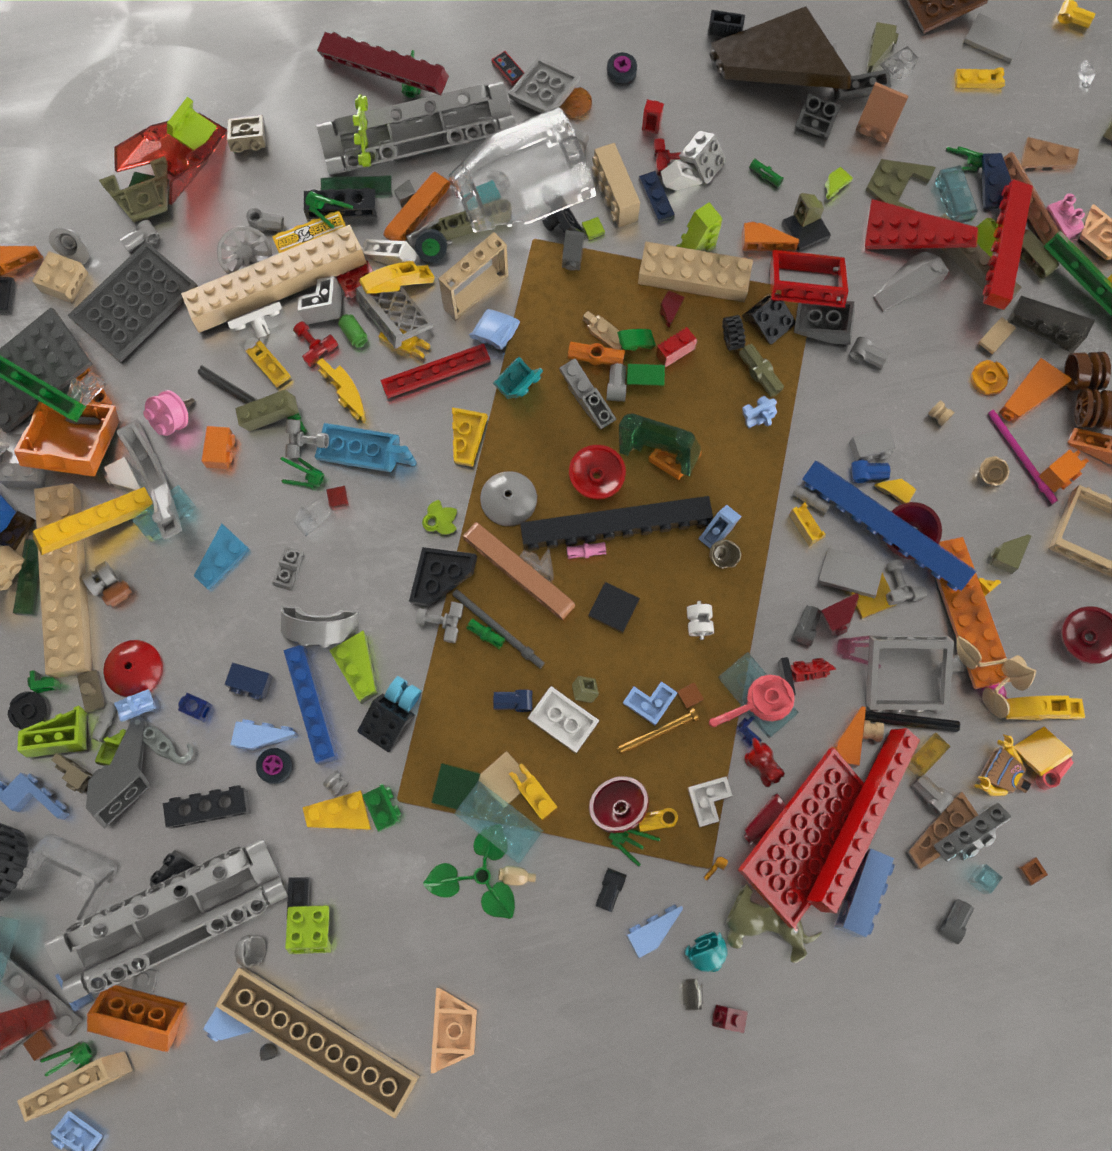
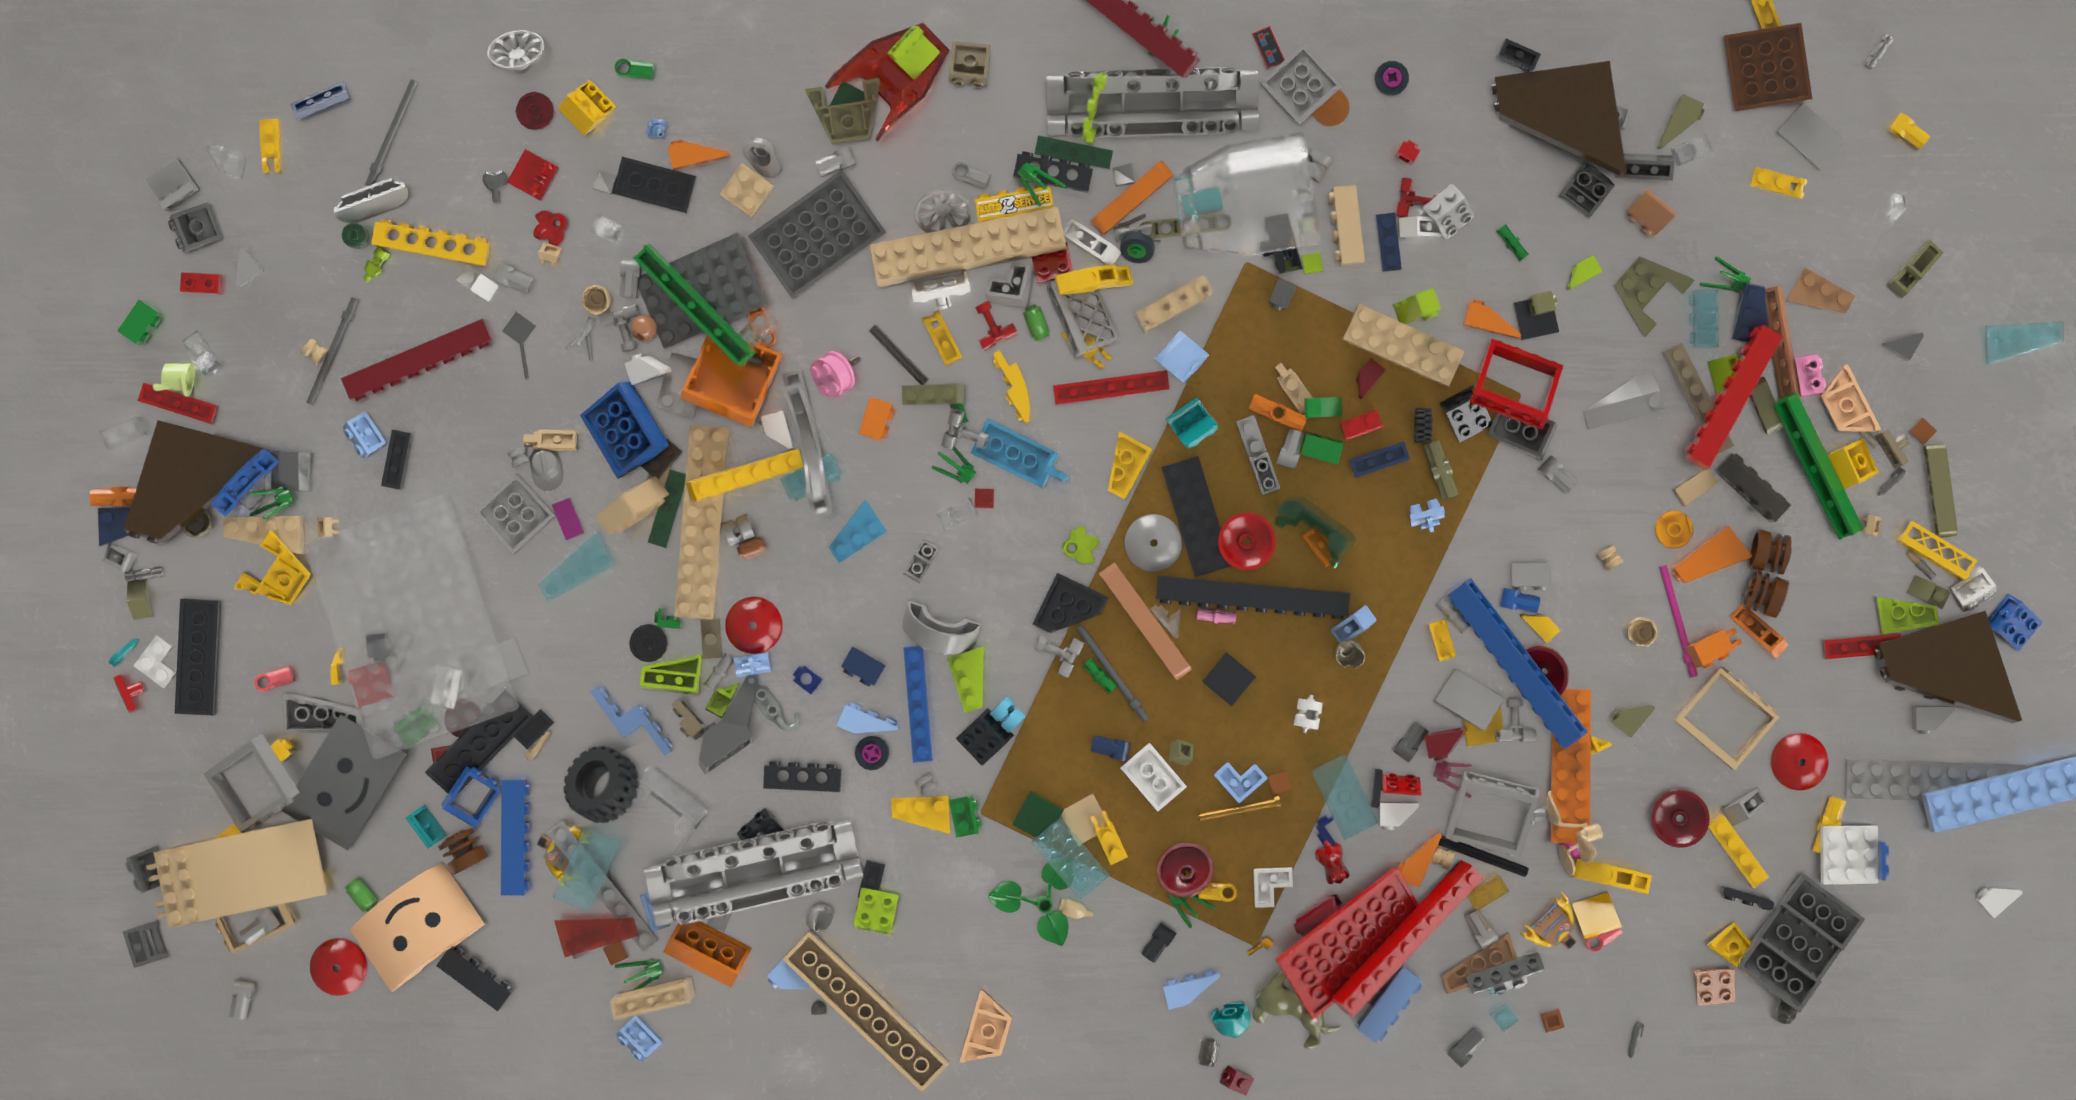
camera: 15 degrees right, 15 degrees up
coral piece [709,674,795,727] -> none
red wing [865,199,978,249] -> none
none -> black plate [1161,456,1231,577]
none -> dark blue plate [1349,441,1410,478]
none -> white slope [1378,802,1419,830]

